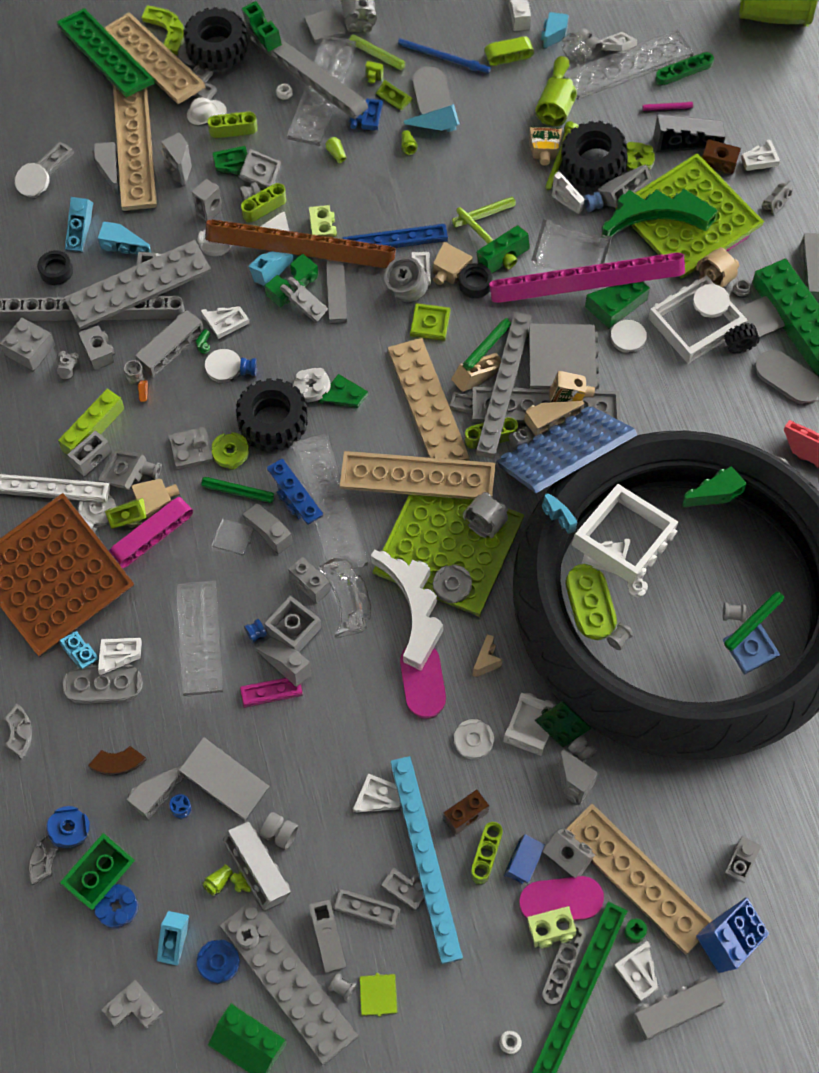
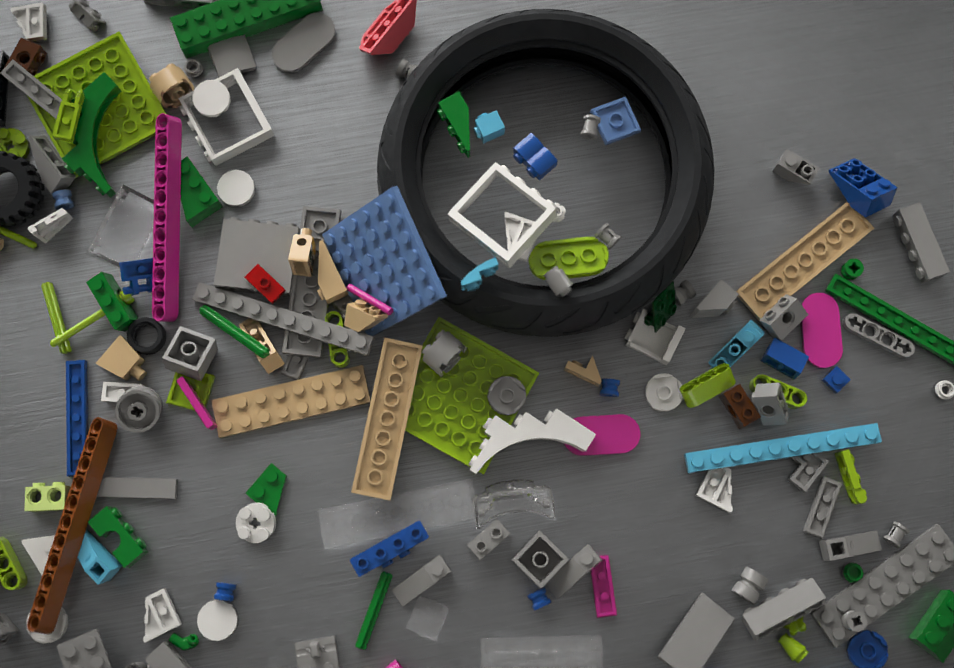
camera: 85 degrees left, 15 degrees up
lime plate [212,432,249,470] -> none
black tyre [236,378,308,451] -> none
light grey hinge [280,276,328,323] -> none
lime piece [360,973,397,1017] -> none
yellowish green brick [527,906,576,948] -> none
white wing [614,941,658,1002] -> none
black tyre [724,323,760,354] -> none
green axle [724,592,784,651] -> none
none -> light grey plate [1,60,62,119]
none -> lime hinge [52,88,84,143]
none -> blue plate [119,258,153,296]
none -> light grey brick [162,326,218,381]
none -> dark pink tile [176,376,218,430]
none -> red plate [244,264,286,304]
none -> tan slope [344,300,388,332]
none -> dark pink bar [346,284,393,315]
none -> medium azure brick [473,110,505,144]
none -> blue brick [513,133,558,180]
none -> light grey brick [544,266,573,297]
none -> blue wheel [600,378,620,397]
none -> lime beam [680,363,736,408]
none -> medium azure slope [708,320,765,368]
none -> light grey brick [752,382,789,426]
none -> blue plate [822,366,851,394]
none -> lime hinge [834,449,868,505]
none -> green plate [843,563,863,583]

